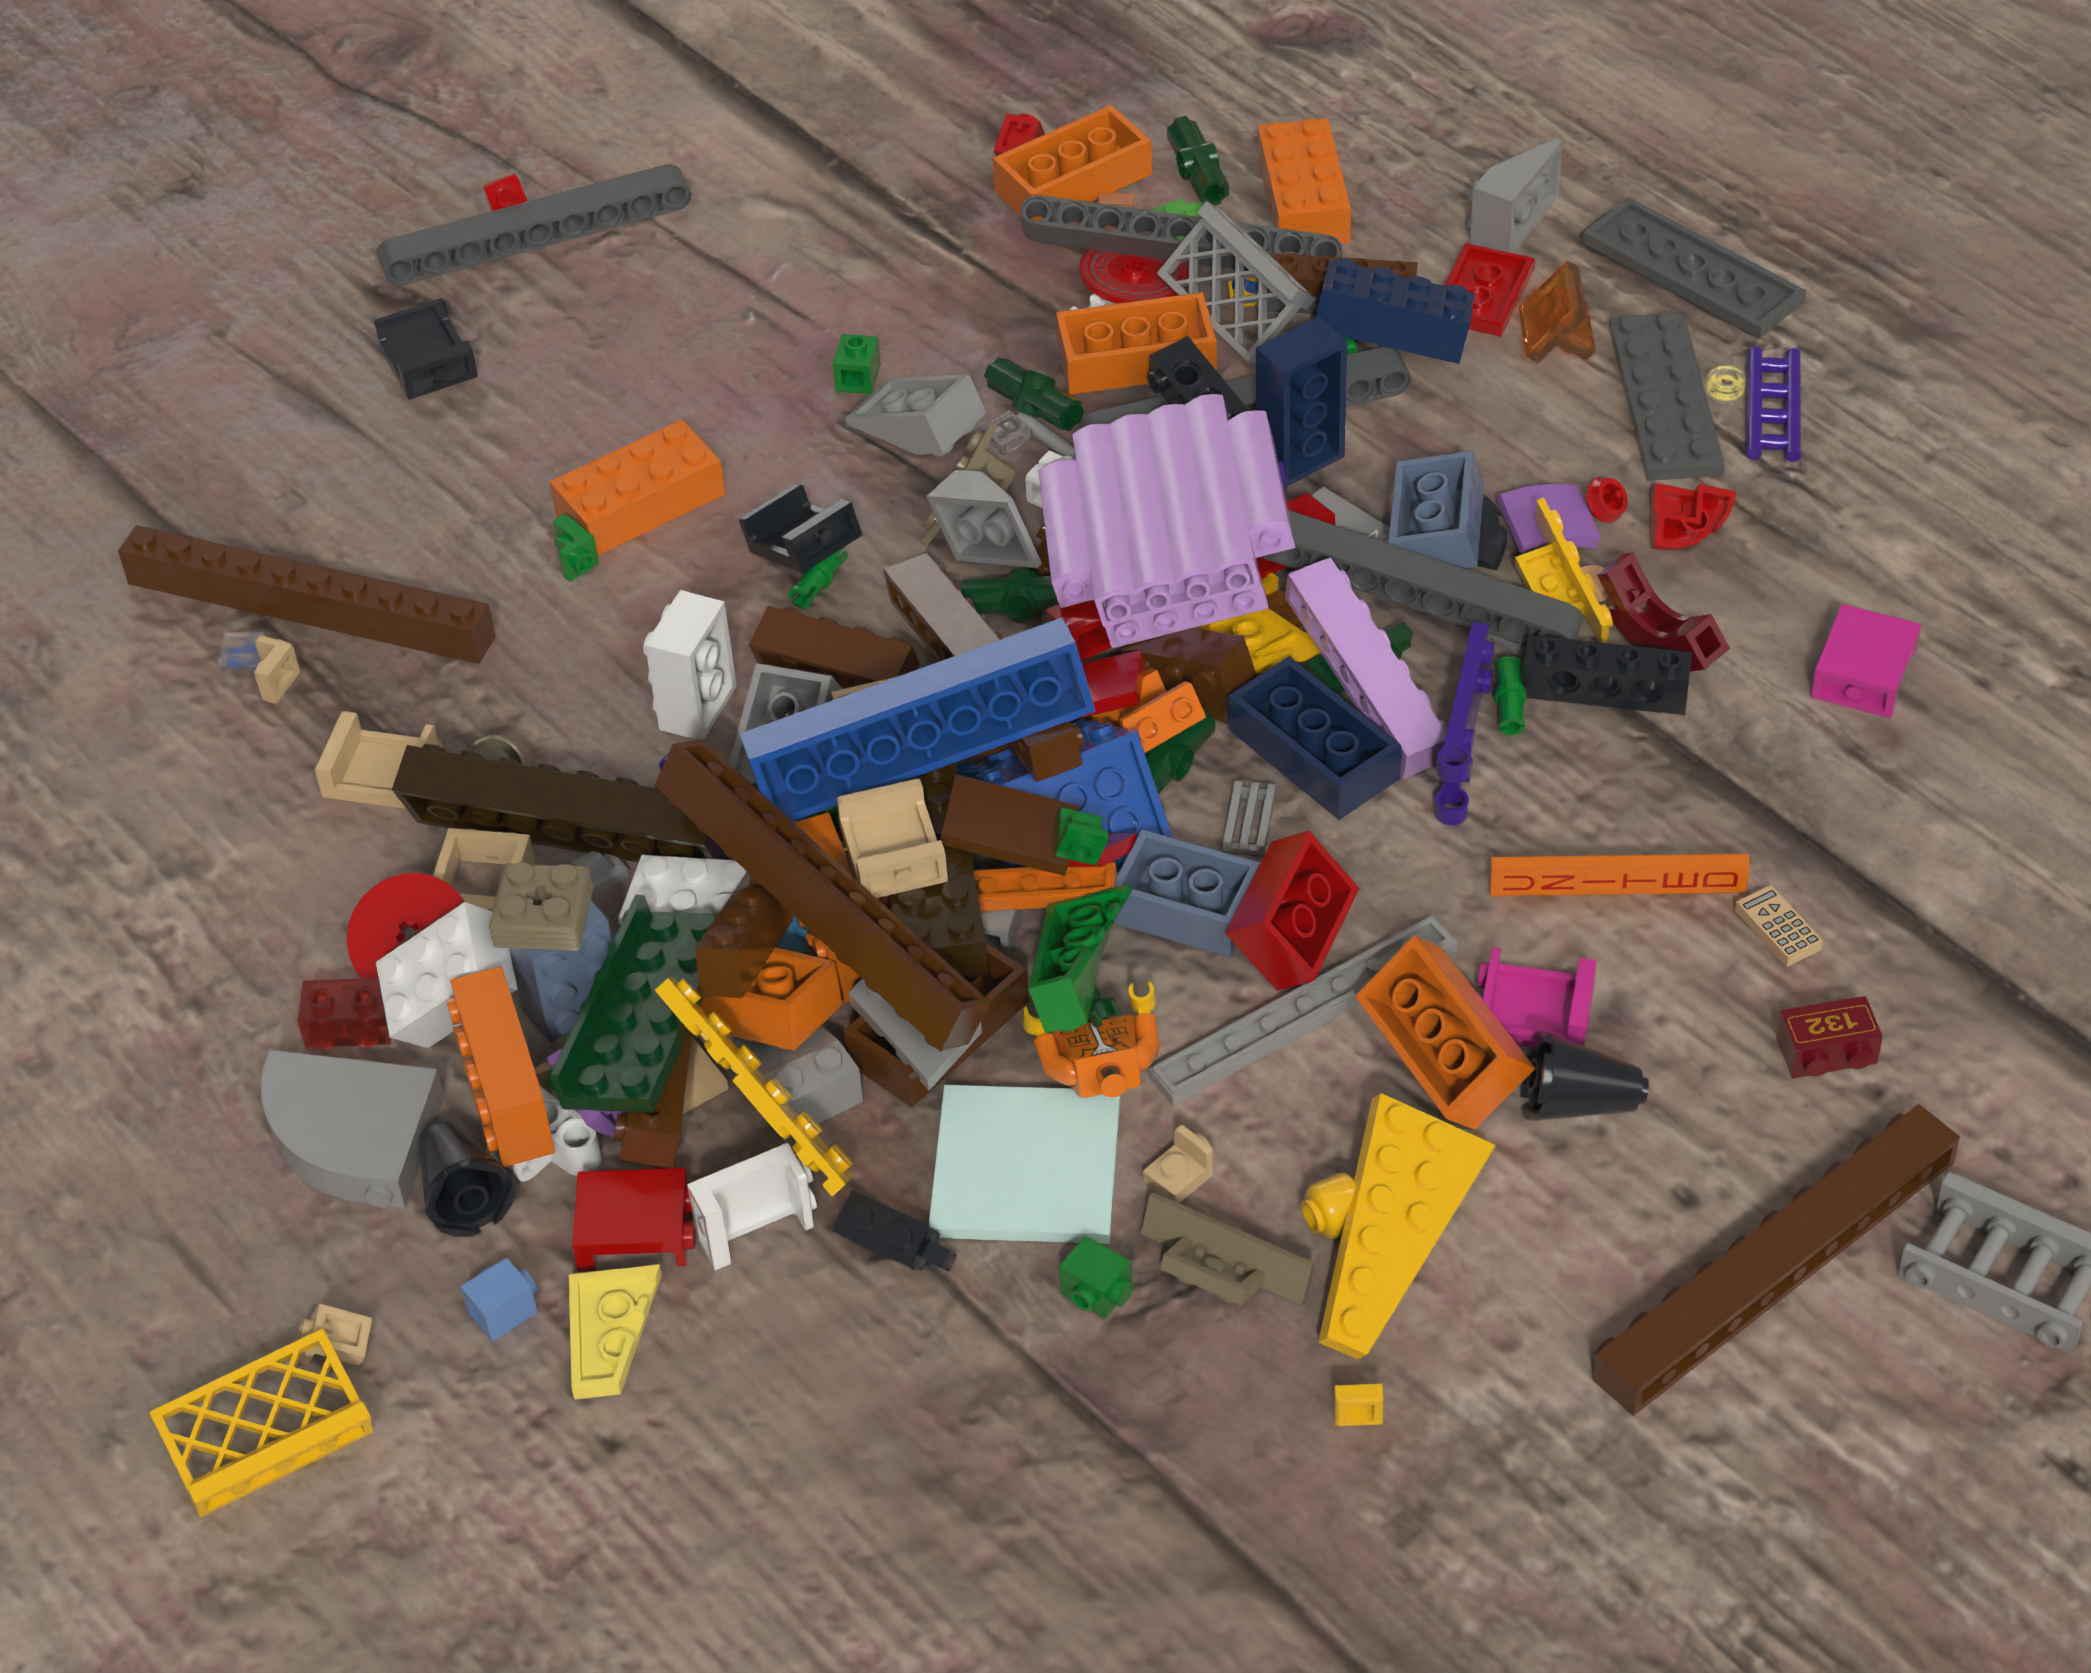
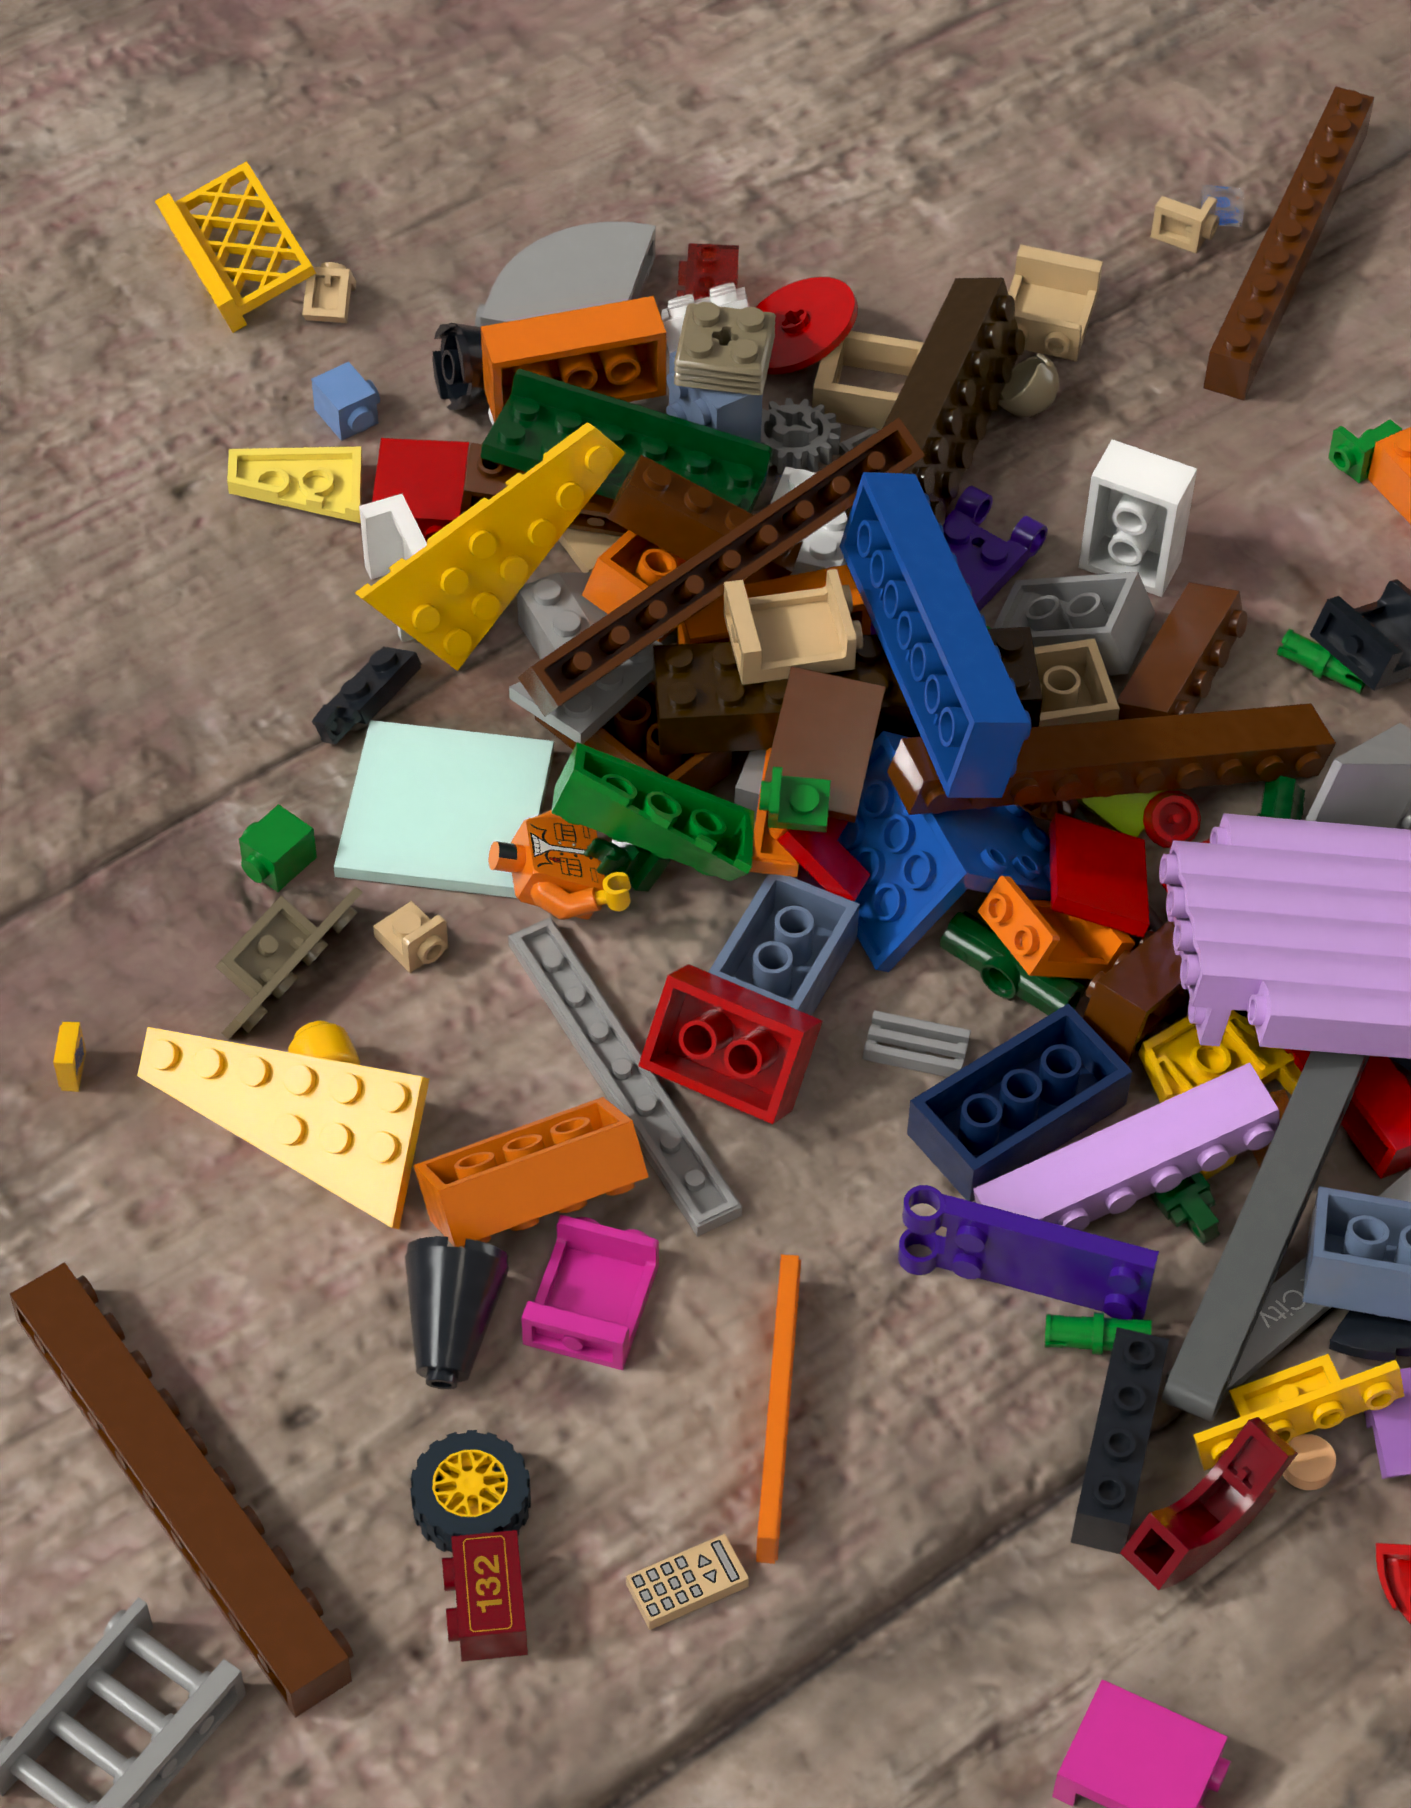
camera: 90 degrees right, 5 degrees up
none -> black wheel [410,1430,531,1552]

